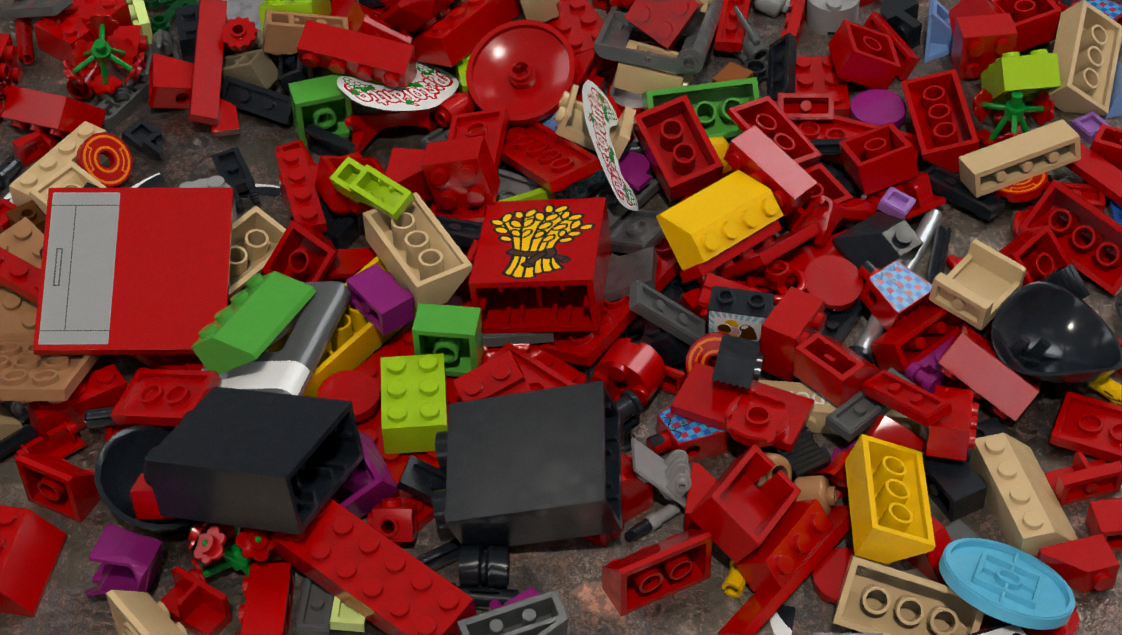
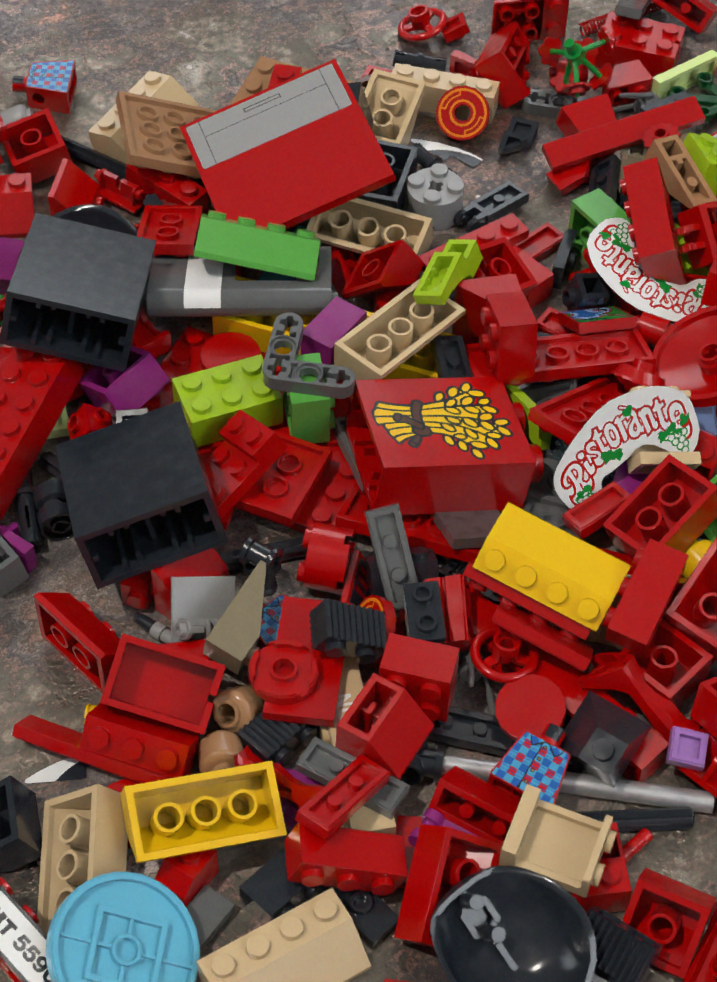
camera: 70 degrees right, 5 degrees up
none -> dark tan slope [202,560,267,675]
none -> dark grey beam [263,312,355,399]
none -> red tile [558,306,637,335]
none -> red tile [561,481,631,539]
none -> black brick [562,273,611,311]
none -> red piece [610,358,665,392]

